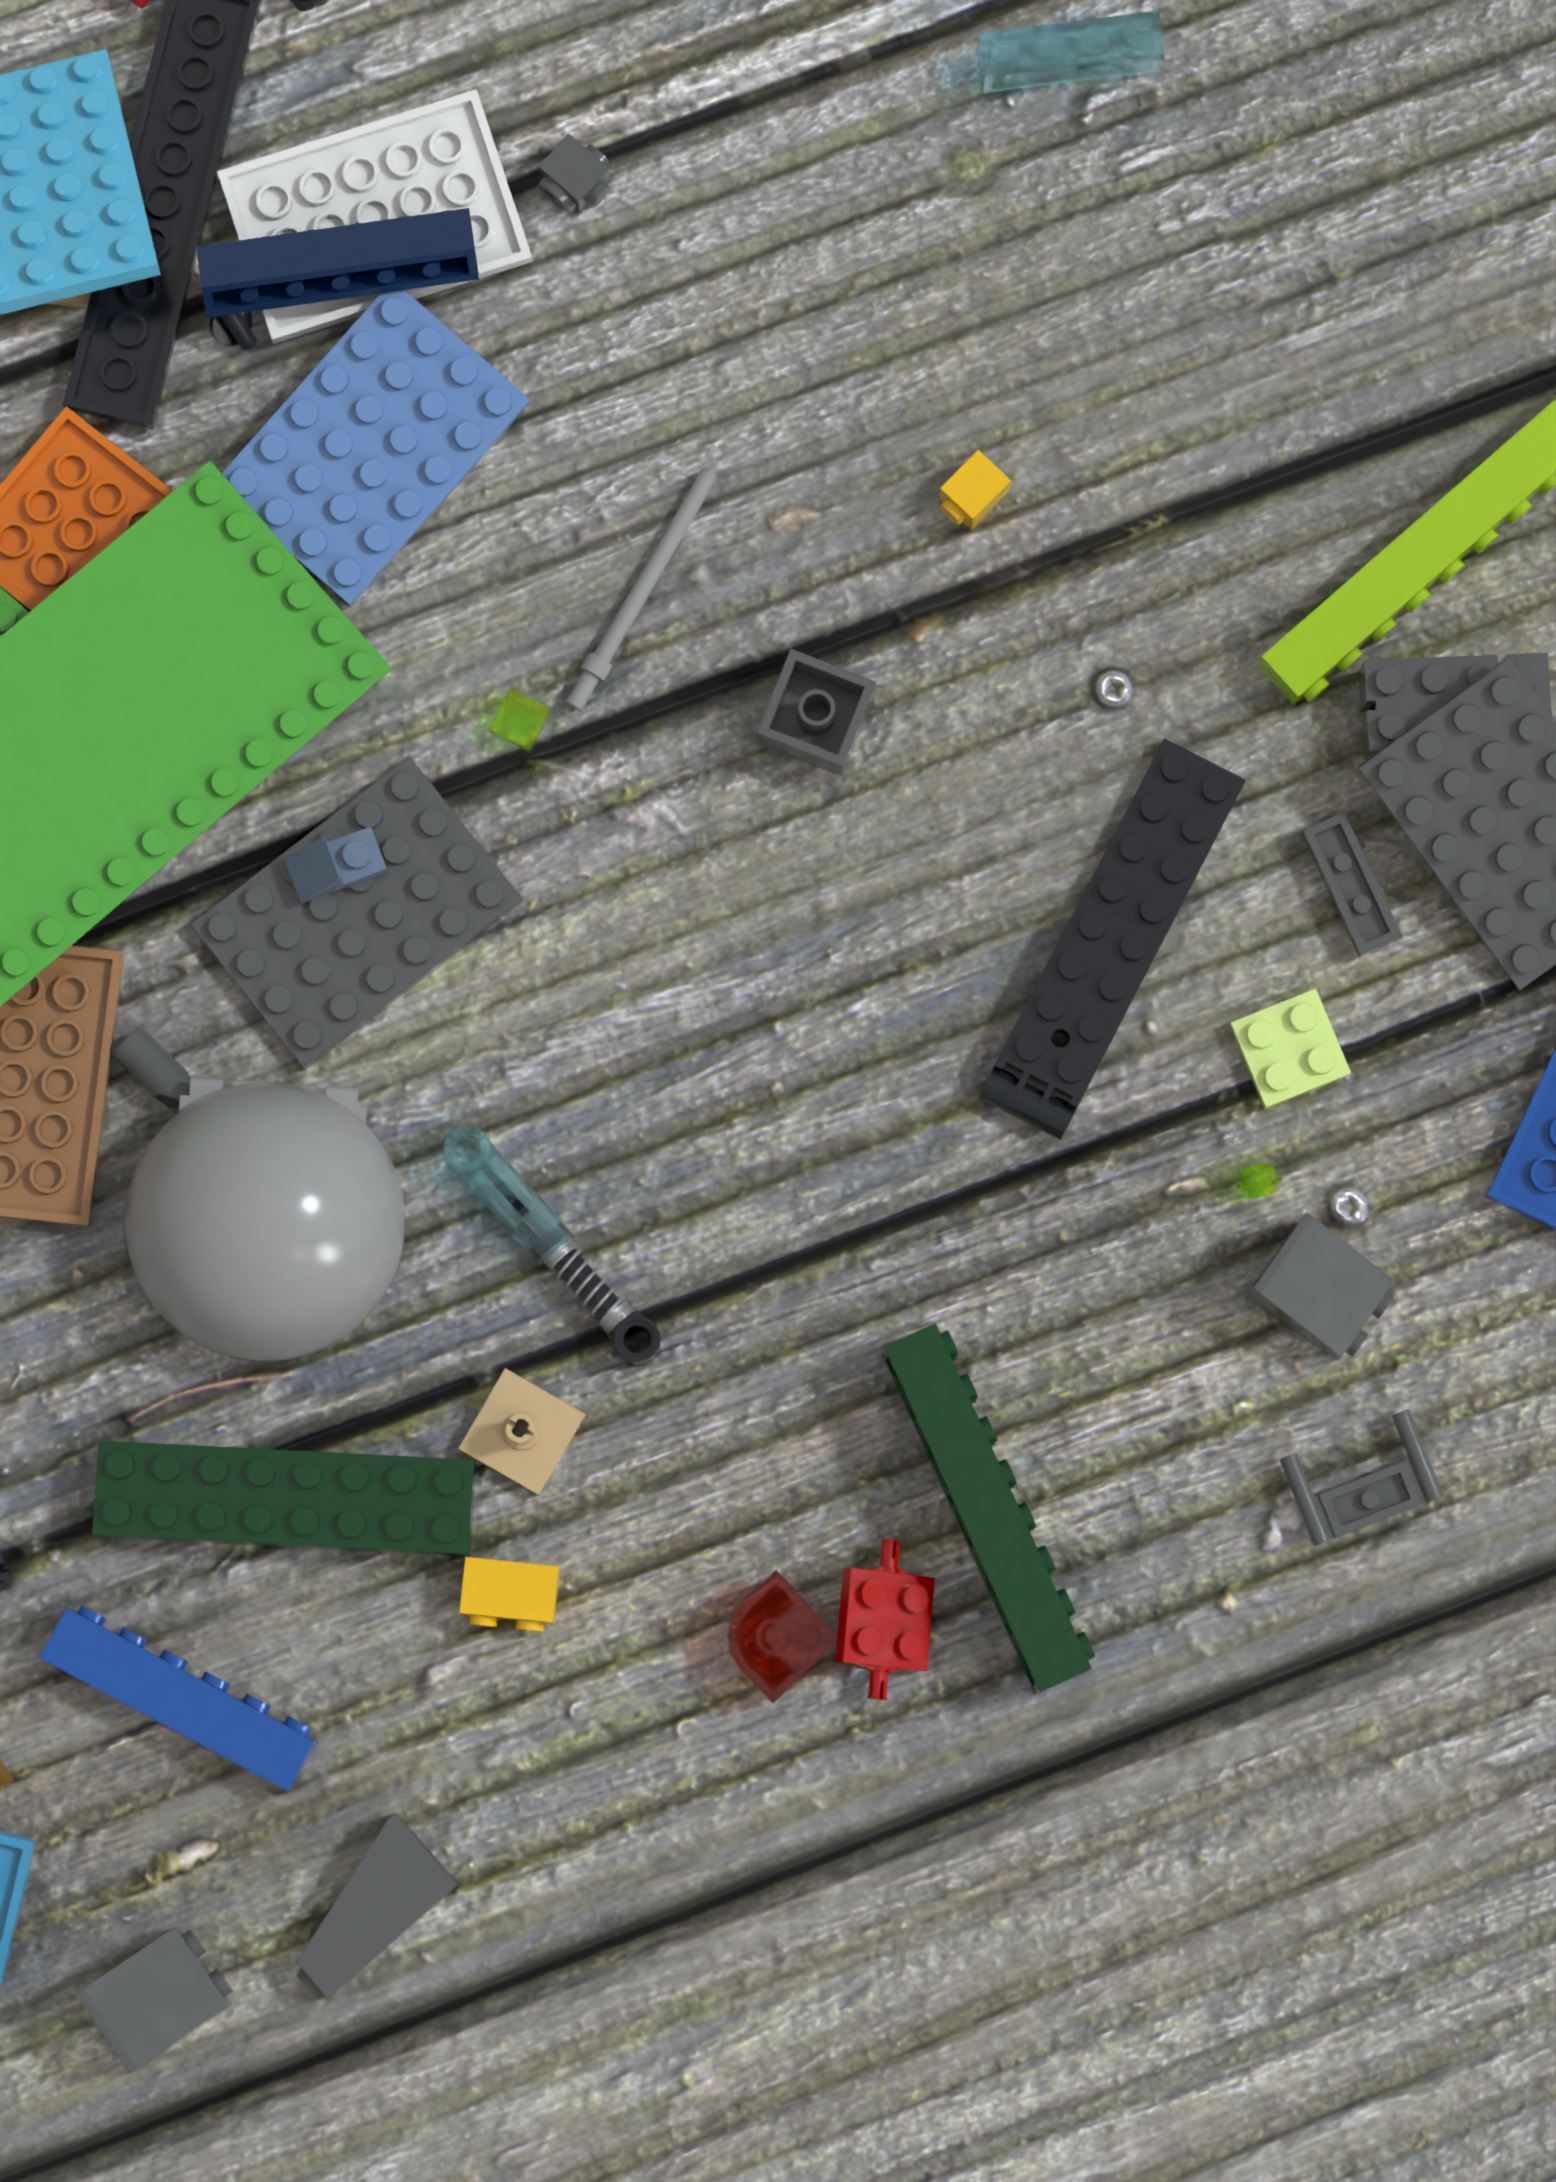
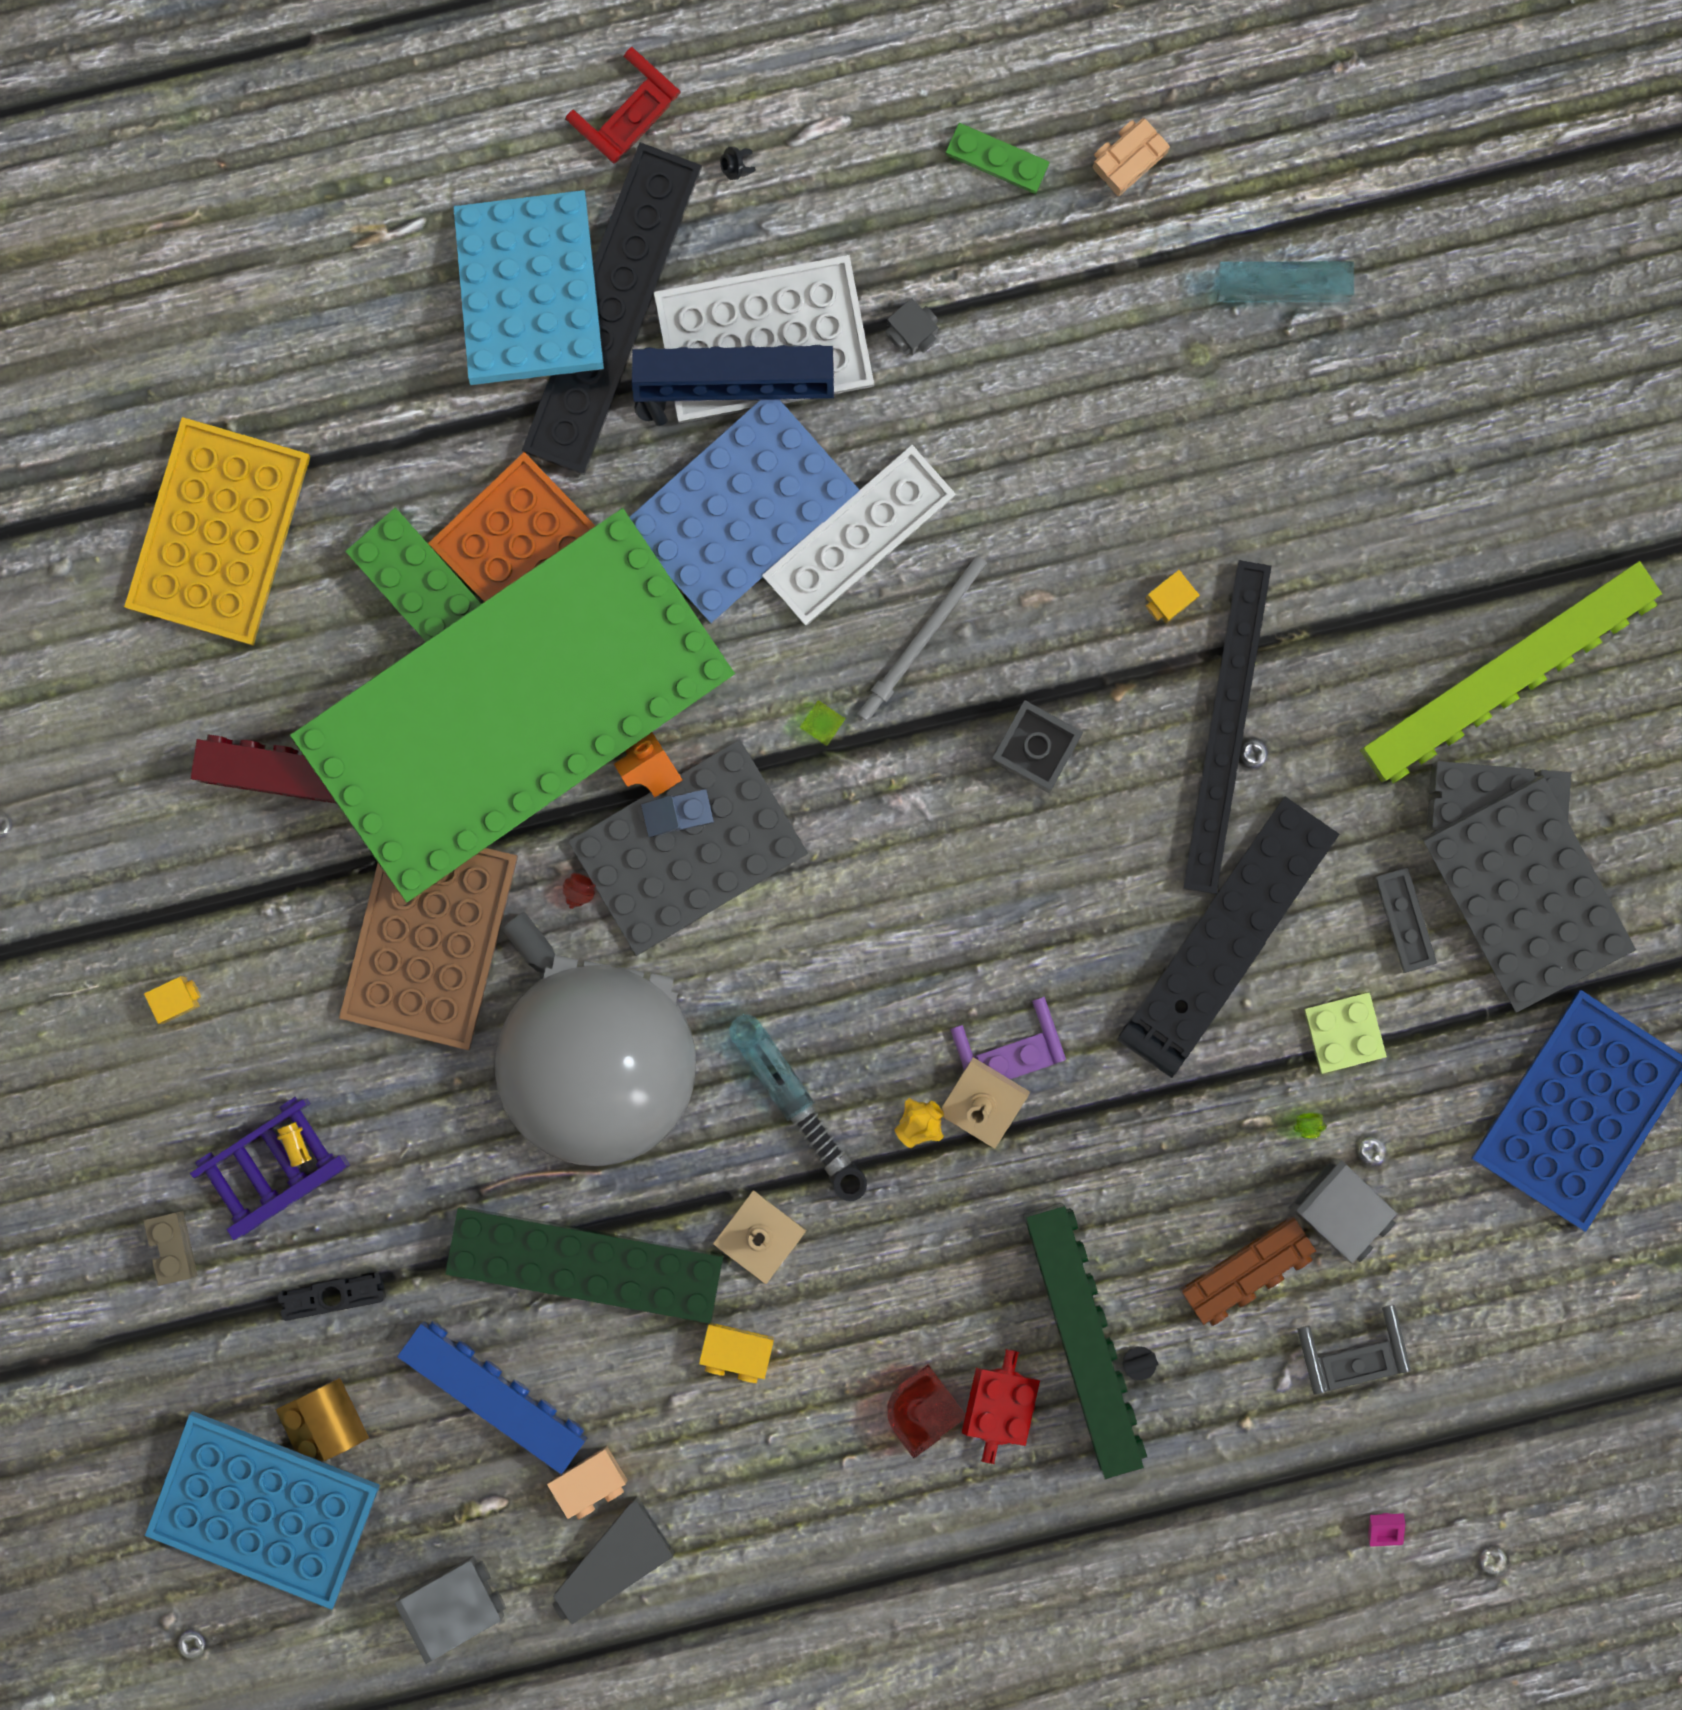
camera: 15 degrees right, 5 degrees up
none -> light nougat brick [547,1446,628,1520]
none -> clear red plate [563,873,596,909]
none -> orange brick [614,732,683,798]
none -> white plate [762,445,956,626]
none -> yellow rock [894,1098,944,1148]
none -> tan tile [941,1057,1030,1149]
none -> medium lavender plate [950,997,1066,1079]
none -> black plate [1122,1346,1159,1380]
none -> dark orange brick [1179,1216,1316,1326]
none -> black plate [1182,560,1272,894]
none -> dark pink plate [1368,1513,1405,1547]

